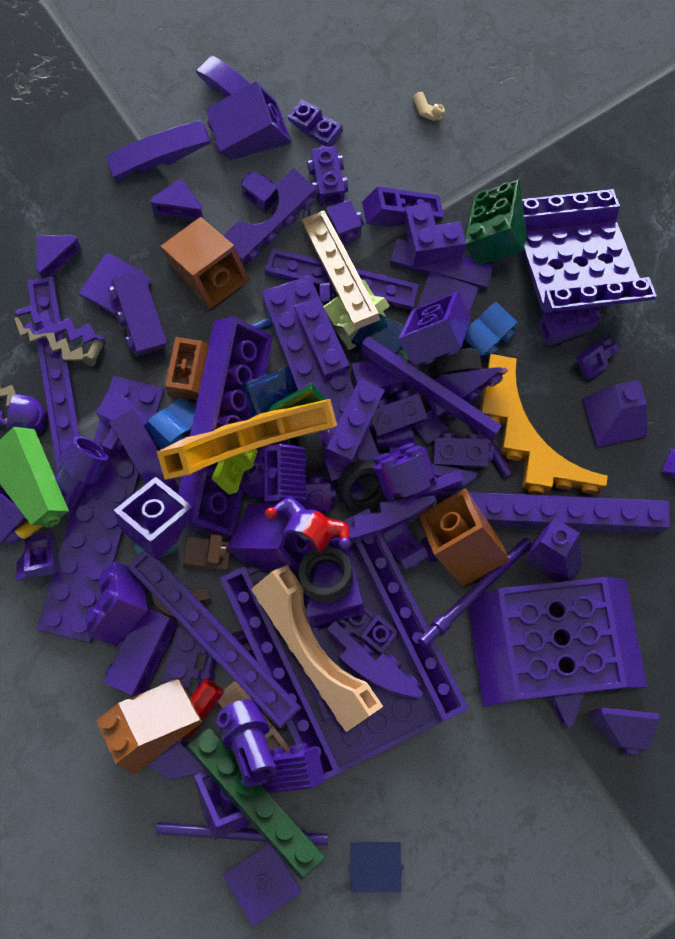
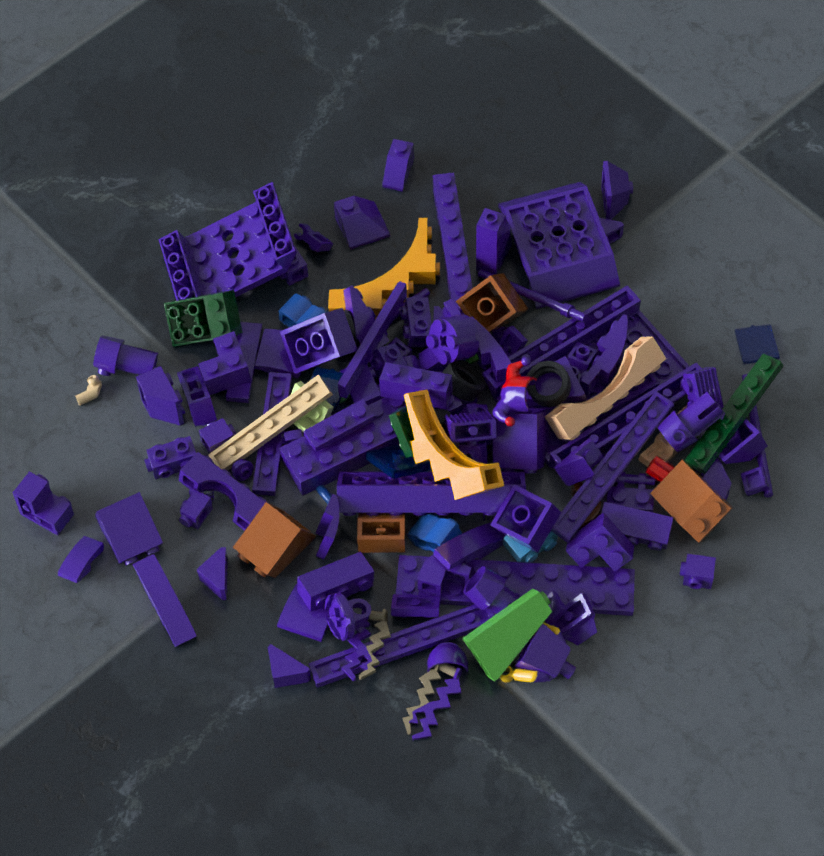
camera: 90 degrees left, 15 degrees down
reddish brown brick [183,535,230,571] -> none
dark purple plate [222,843,302,927] -> none
dark purple slope [287,100,343,147] -> none
none -> dark purple brick [13,471,74,535]
none -> dark purple piece [93,335,158,376]
none -> dark purple slope [136,366,185,425]
none -> dark purple plate [231,459,254,481]
none -> dark purple slope [315,494,339,559]
none -> dark purple tile [325,593,371,641]
none -> dark purple plate [391,594,441,618]
none -> dark purple tile [545,591,568,625]
none -> dark purple slope [554,439,604,486]
none -> dark purple brick [679,554,716,589]
none -> dark purple tile [741,466,770,496]

